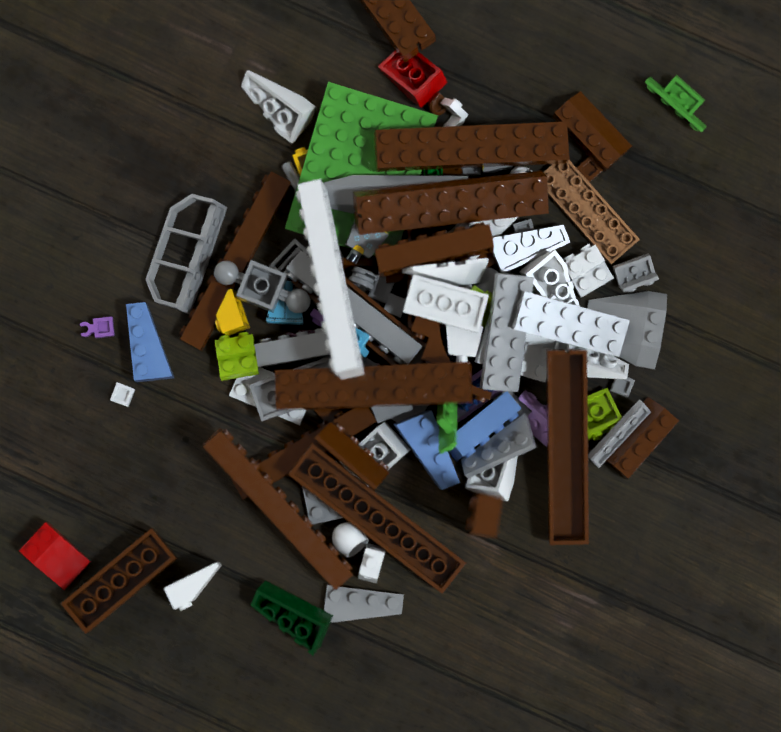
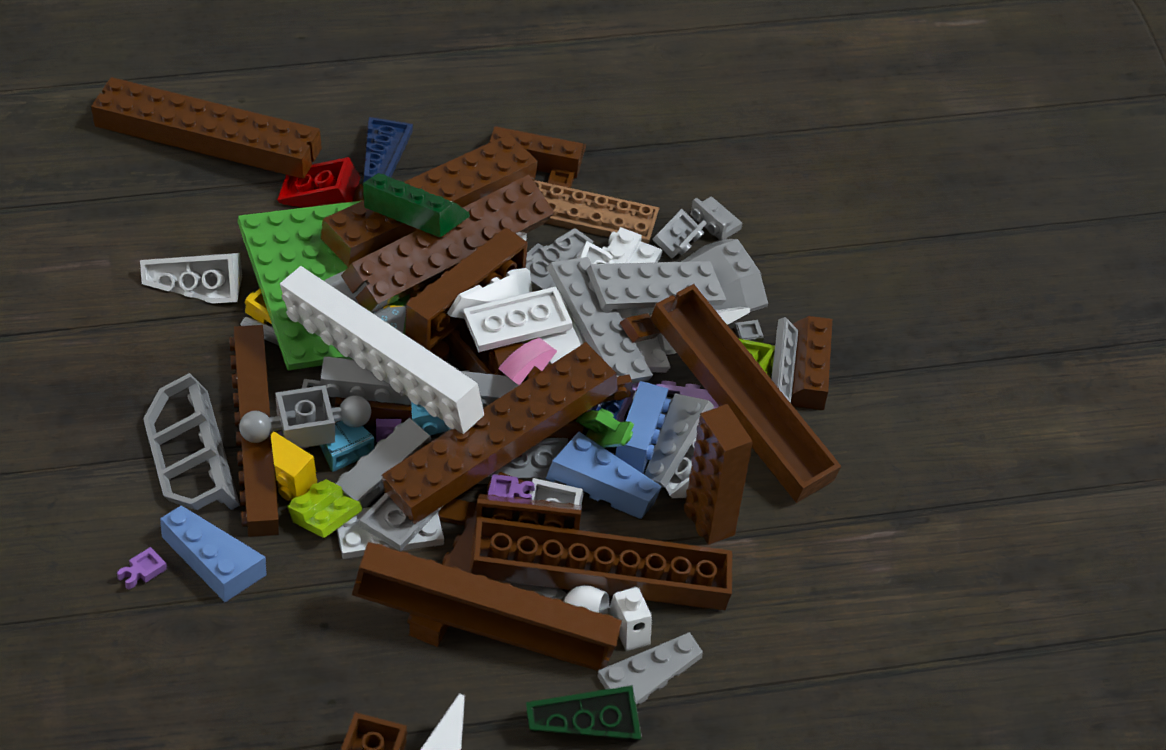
camera: 40 degrees left, 35 degrees down
white tile [110,382,135,407] -> none
light grey tile [371,406,414,424] -> none
bright green bracket [645,75,707,132] -> none
none -> dark green slope [363,173,470,237]
none -> dark blue wing [364,117,413,182]
none -> medium lavender plate [488,474,535,500]
none -> bright pink slope [498,337,557,385]
none -> reddish brown tile [620,313,661,343]
none -> light grey bracket [690,196,742,240]

